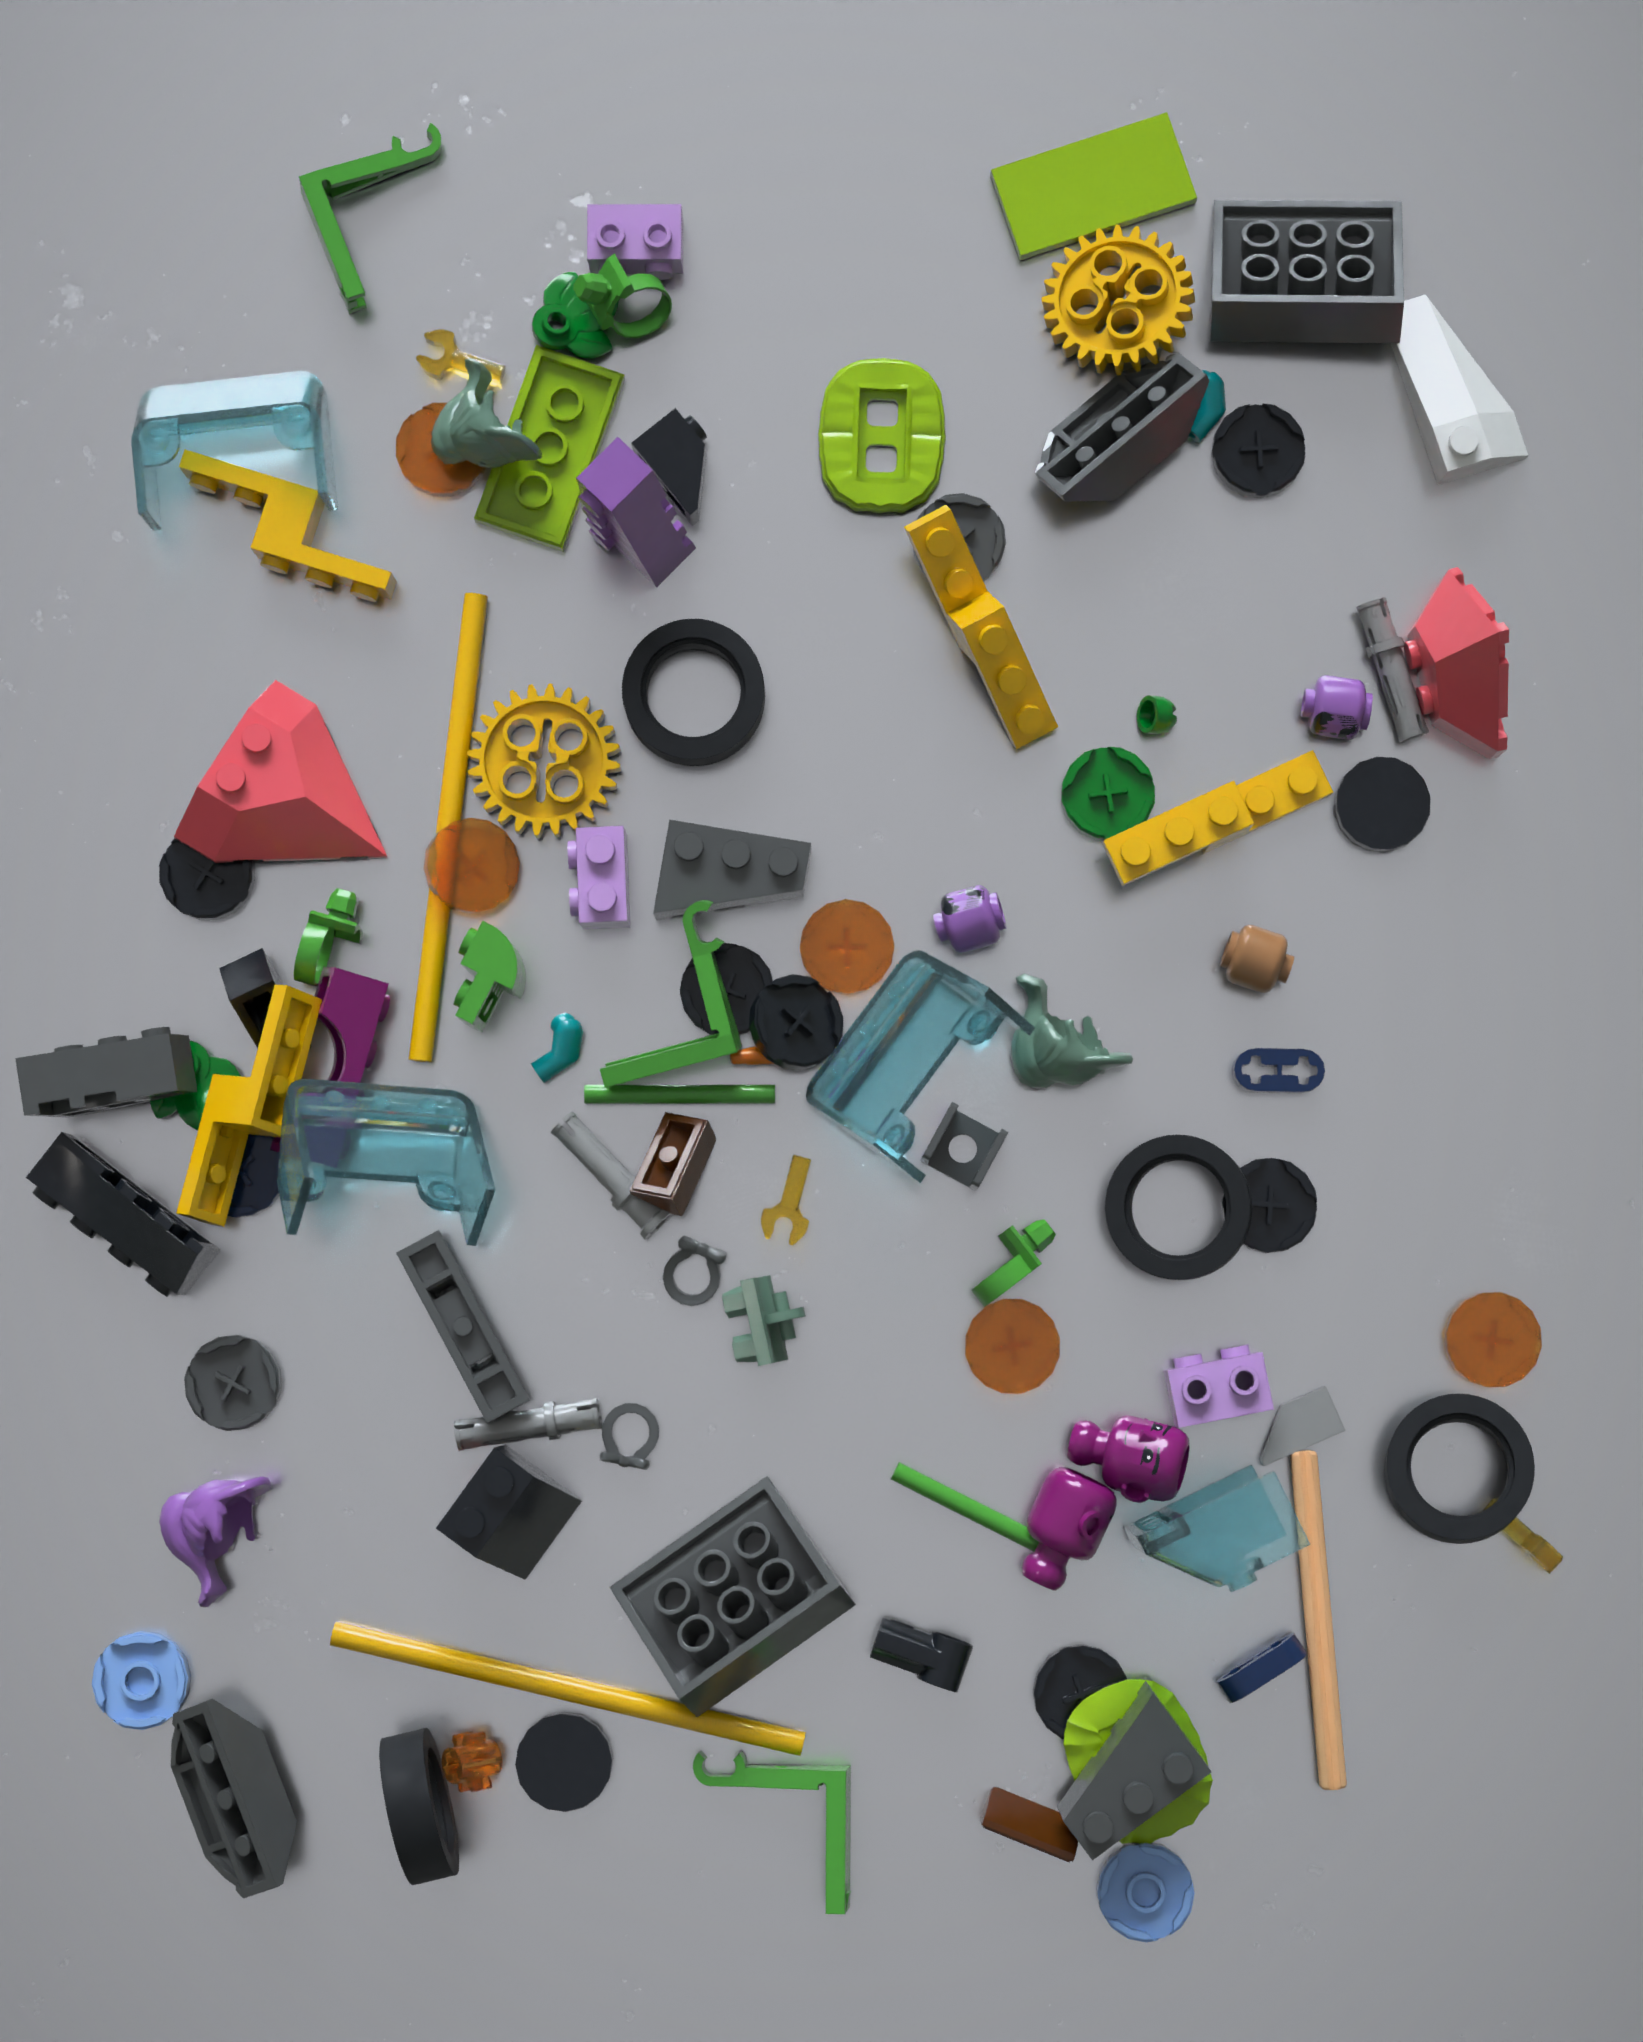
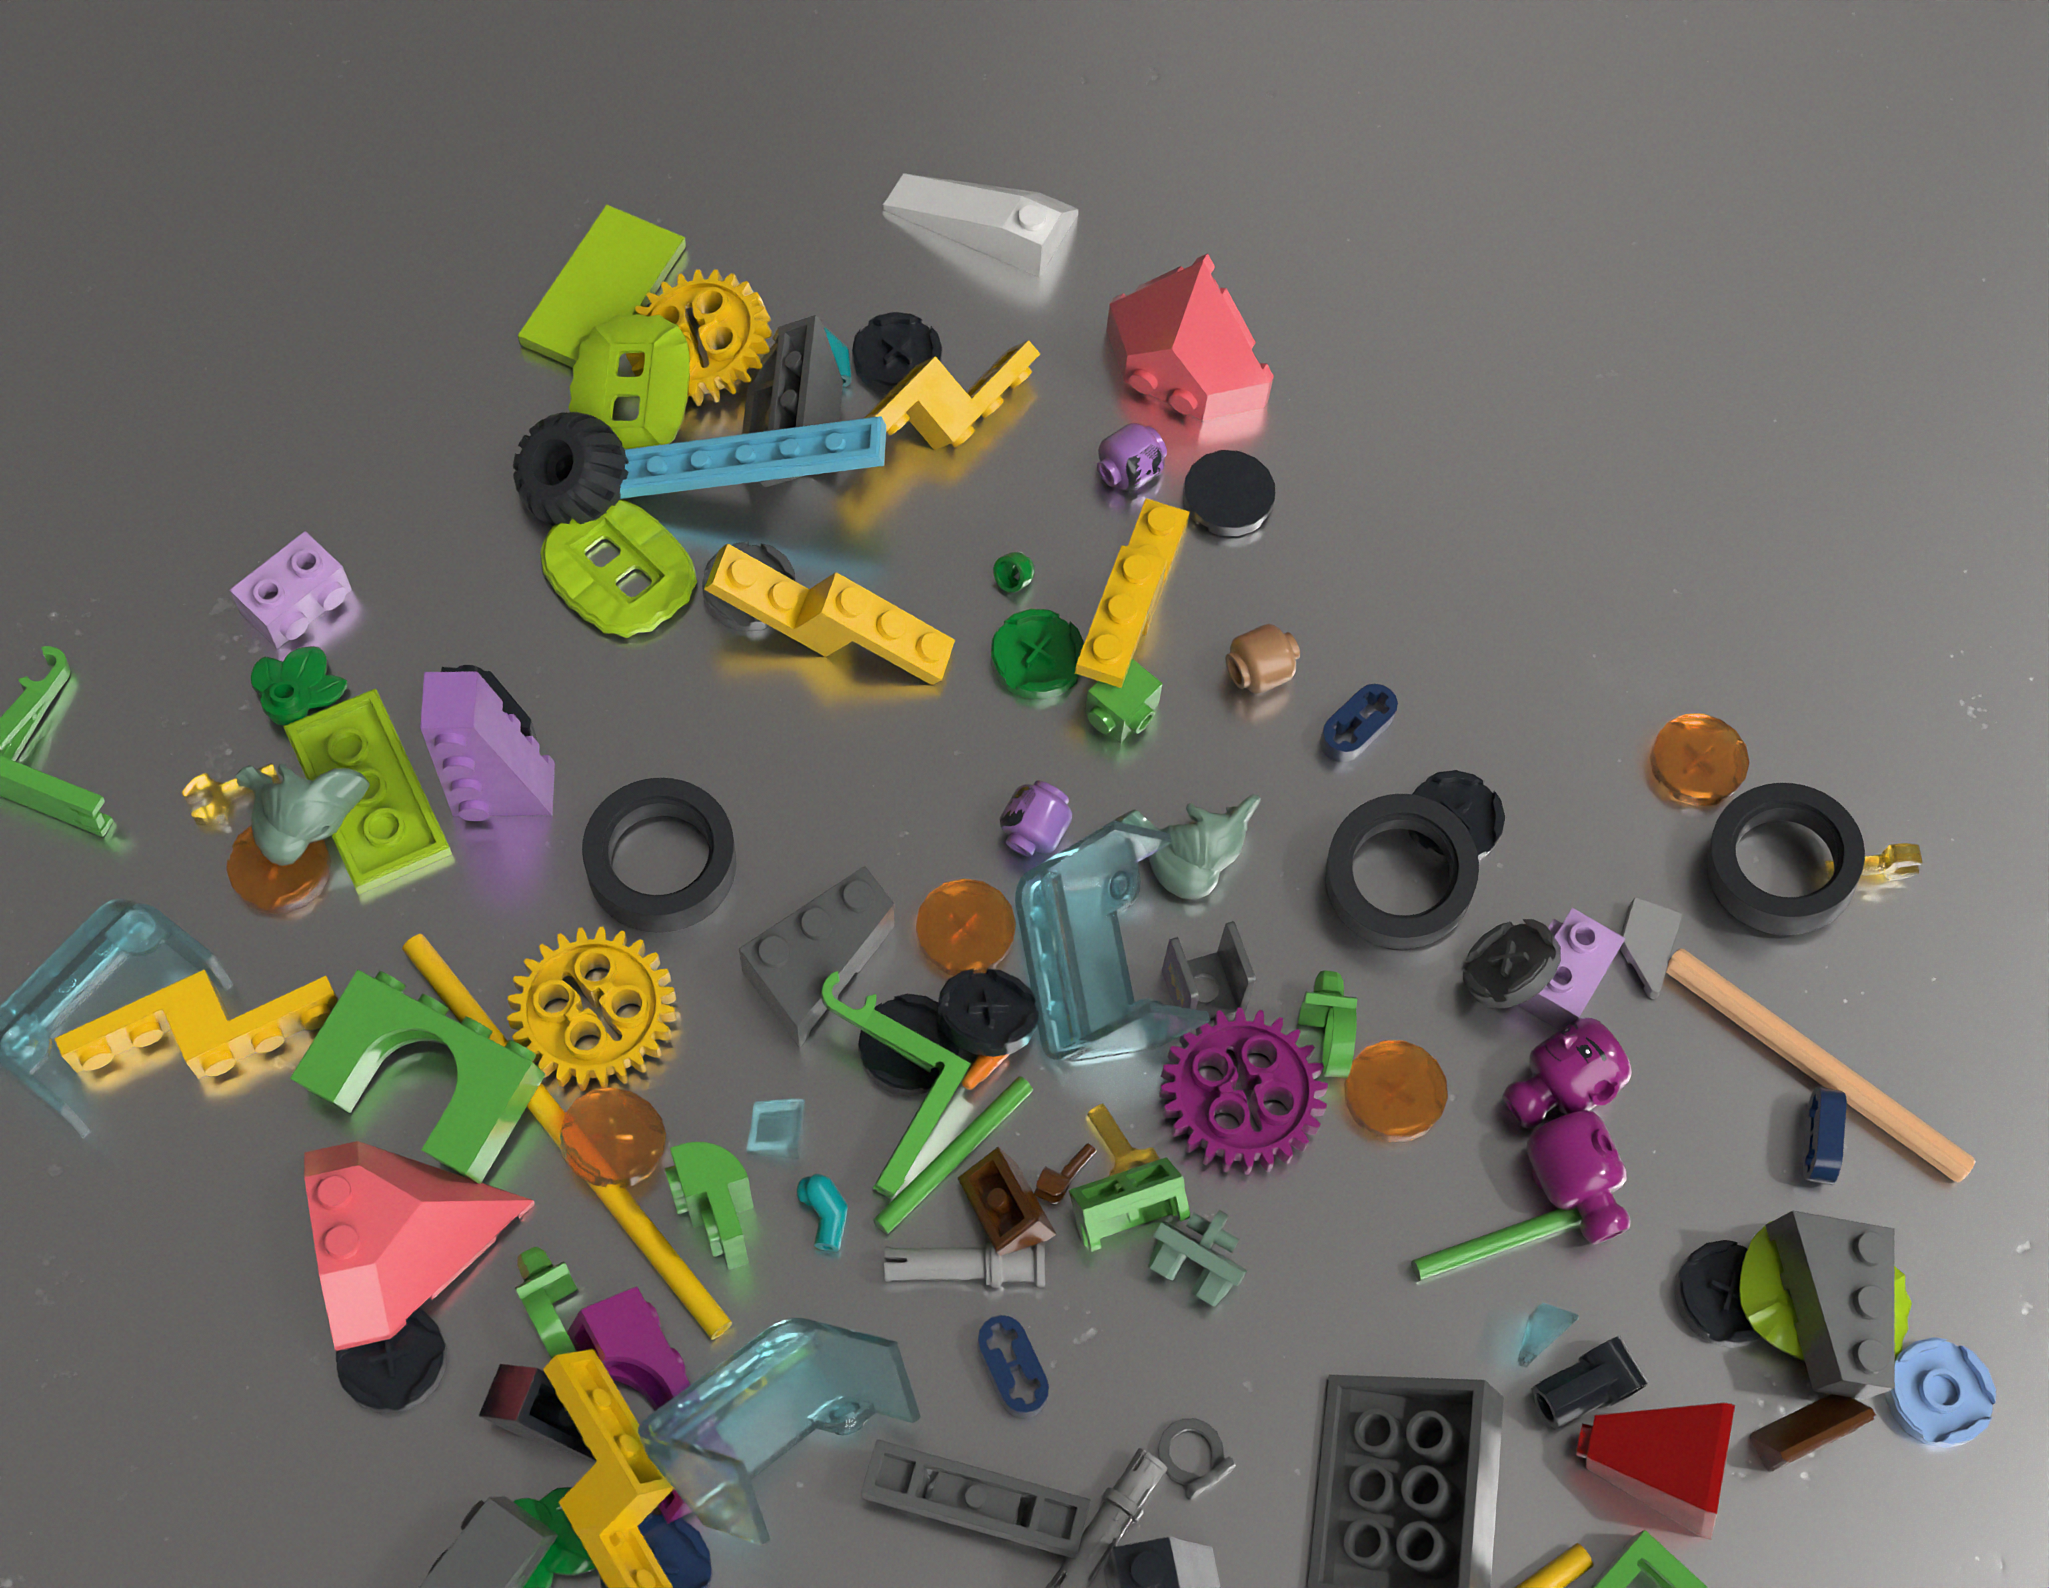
camera: 55 degrees left, 20 degrees down
lavender brick [568,826,630,929] -> none
bright green piece [573,253,672,338] -> none
dark grey piece [663,1236,726,1306] -> none
clear light blue windscreen [1124,1464,1310,1592] -> none
dark grey slope [1210,200,1404,343] -> none
light grey pin [1356,597,1429,742] -> none
none -> bright green arch [290,970,546,1184]
none -> black wheel [513,412,629,526]
none -> lime piece [568,314,690,450]
none -> medium azure tile [619,416,886,499]
none -> clear light blue slope [747,1099,806,1160]
none -> yellow bracket [863,340,1040,450]
none -> dark blue beam [977,1315,1049,1418]
none -> reddish brown hand [1034,1143,1096,1204]
none -> bright green hinge [1068,1157,1190,1252]
none -> bright green brick [1085,659,1163,743]
none -> magenta gear [1159,1008,1328,1175]
none -> dark grey tile [1463,919,1561,1008]
none -> clear light blue slope [1517,1303,1579,1368]
none -> red slope [1576,1402,1735,1539]

